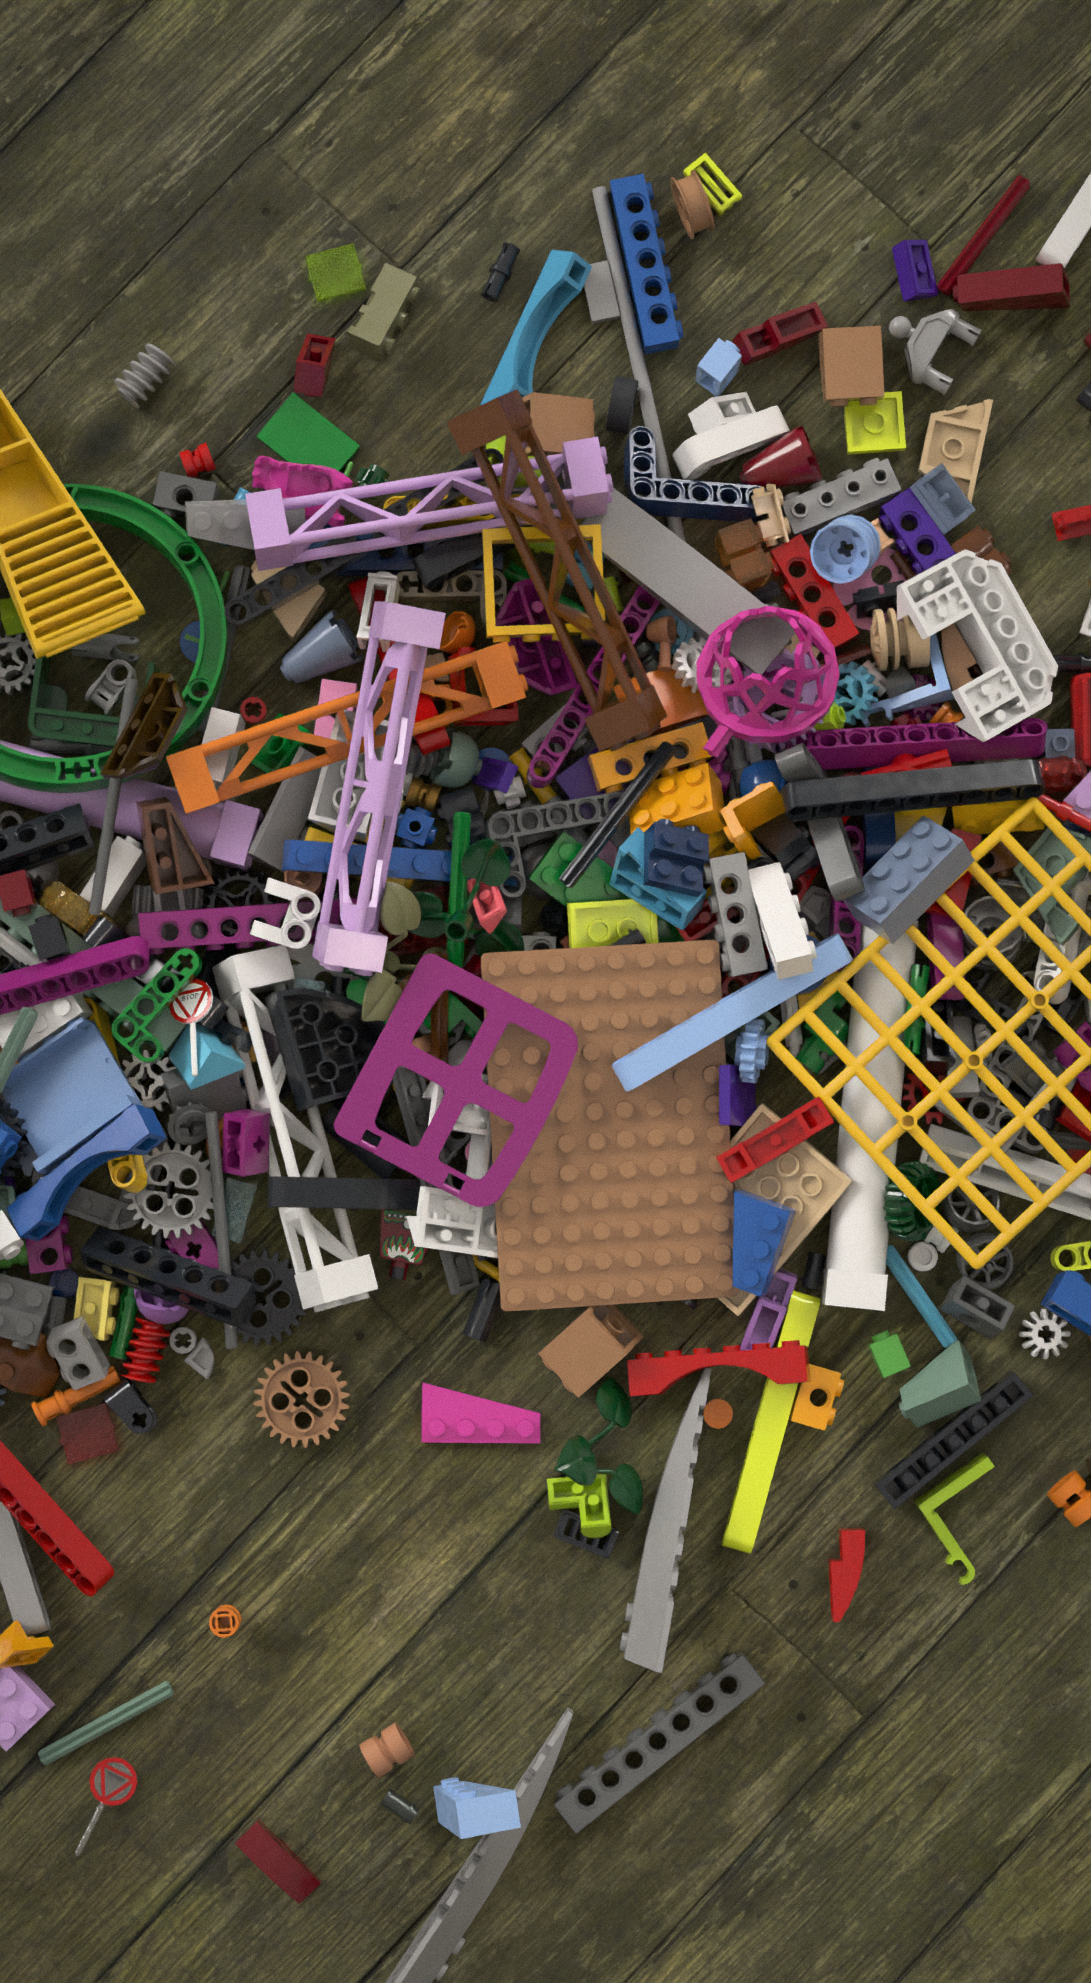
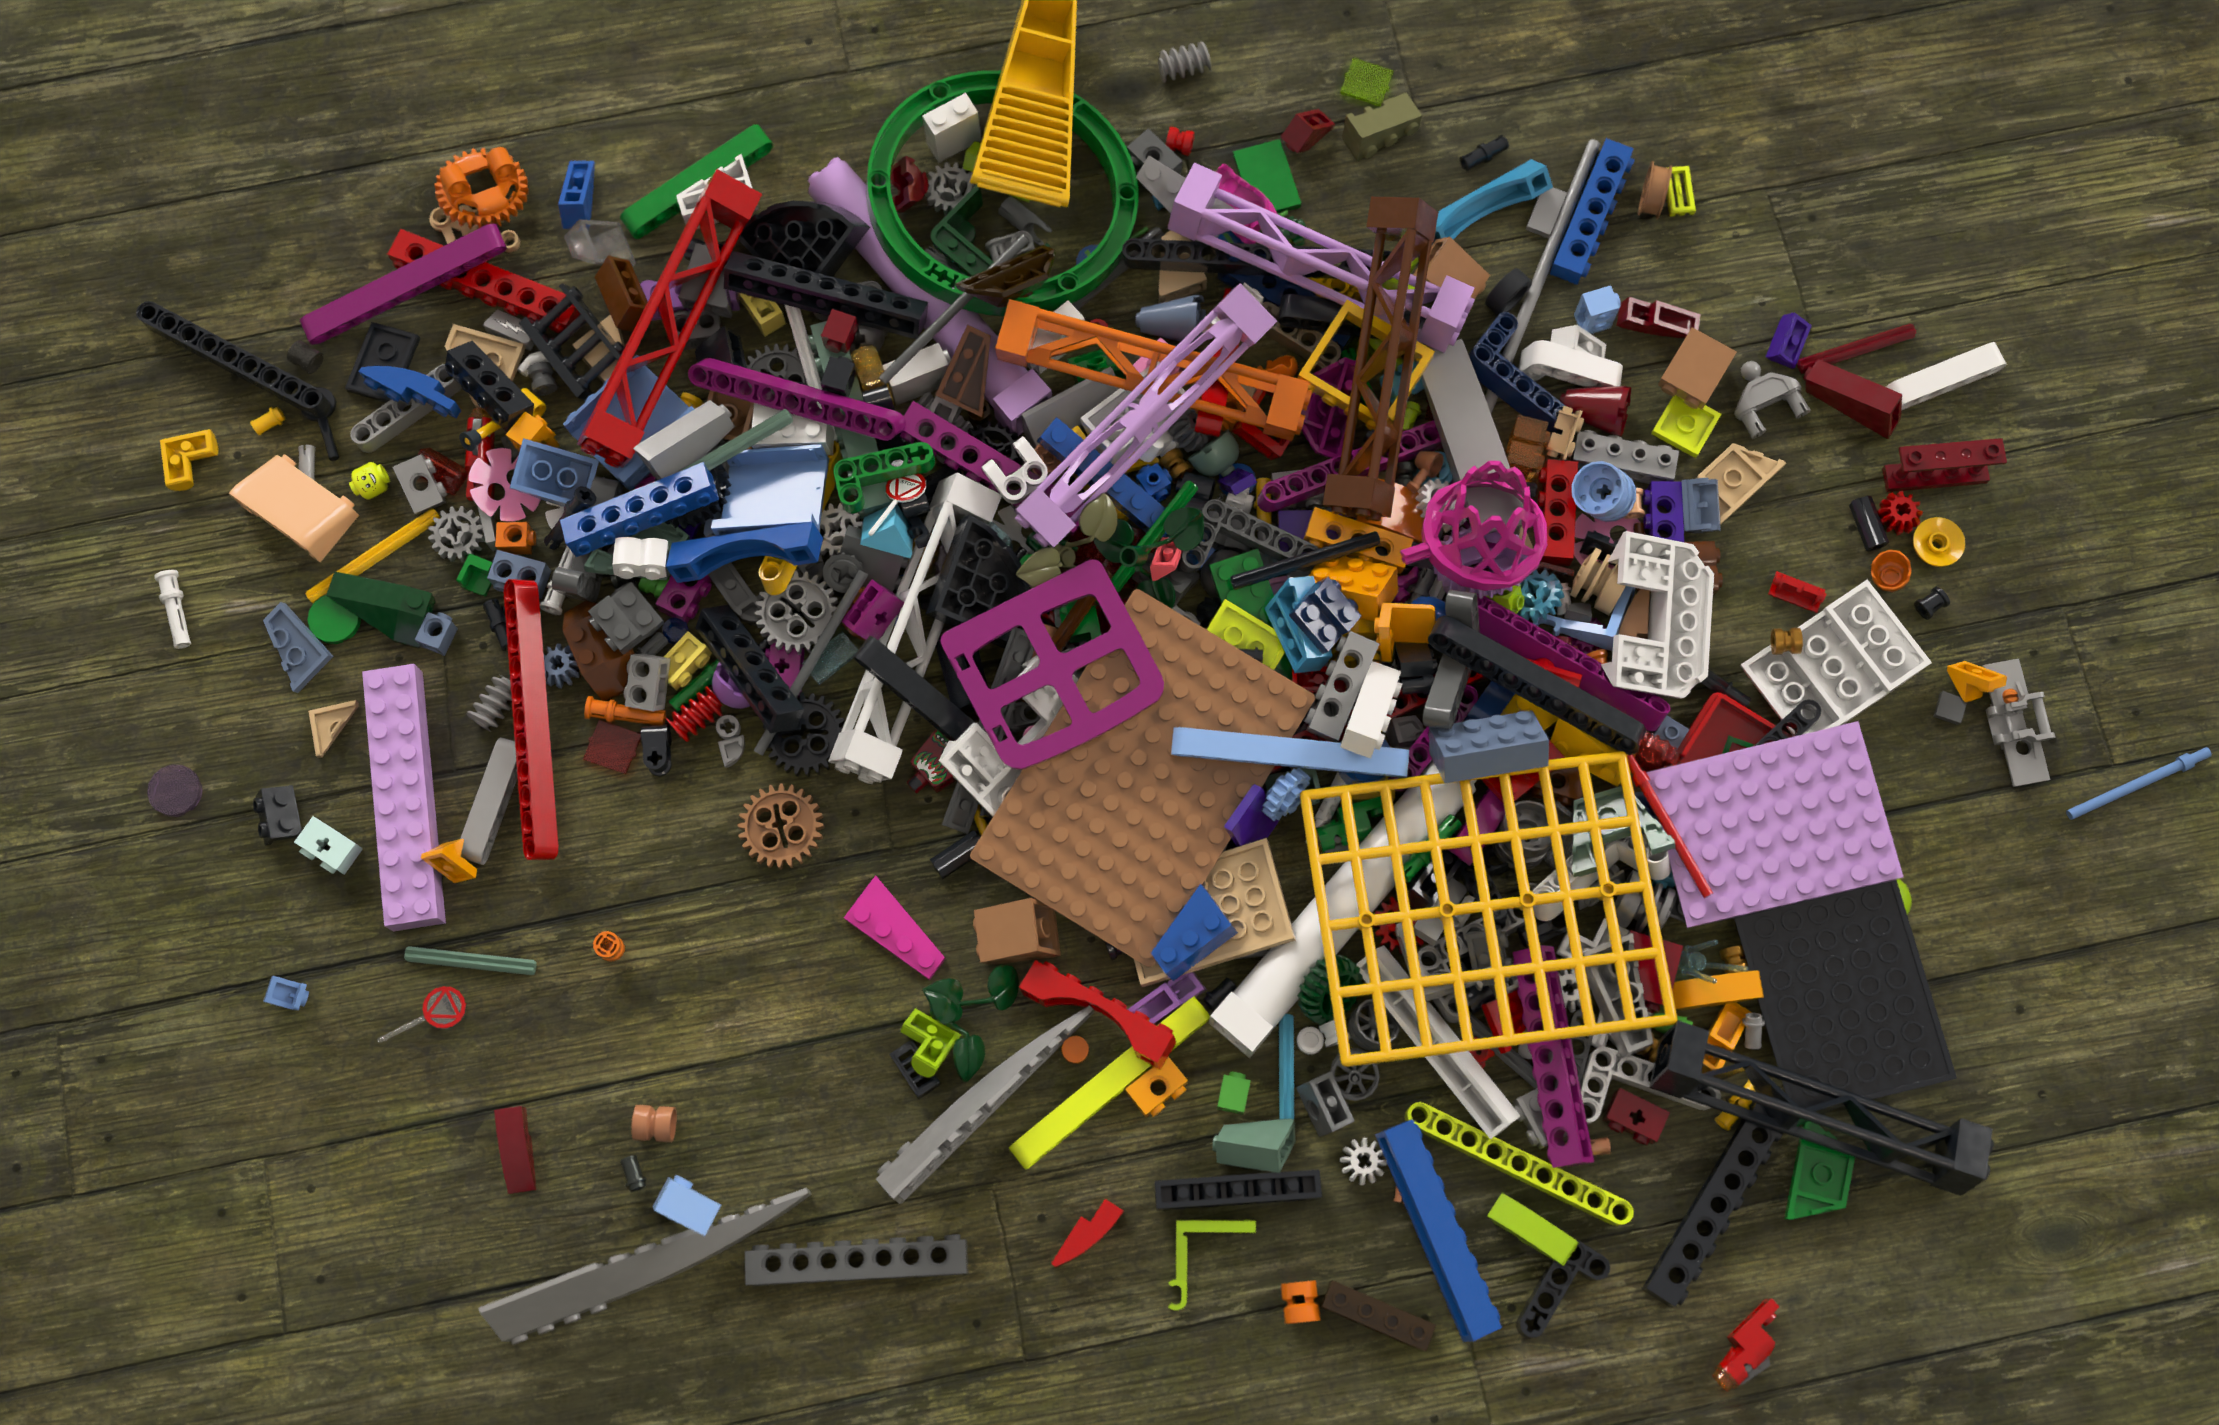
camera: 35 degrees right, 10 degrees down
red slope [716,1096,834,1183] -> none

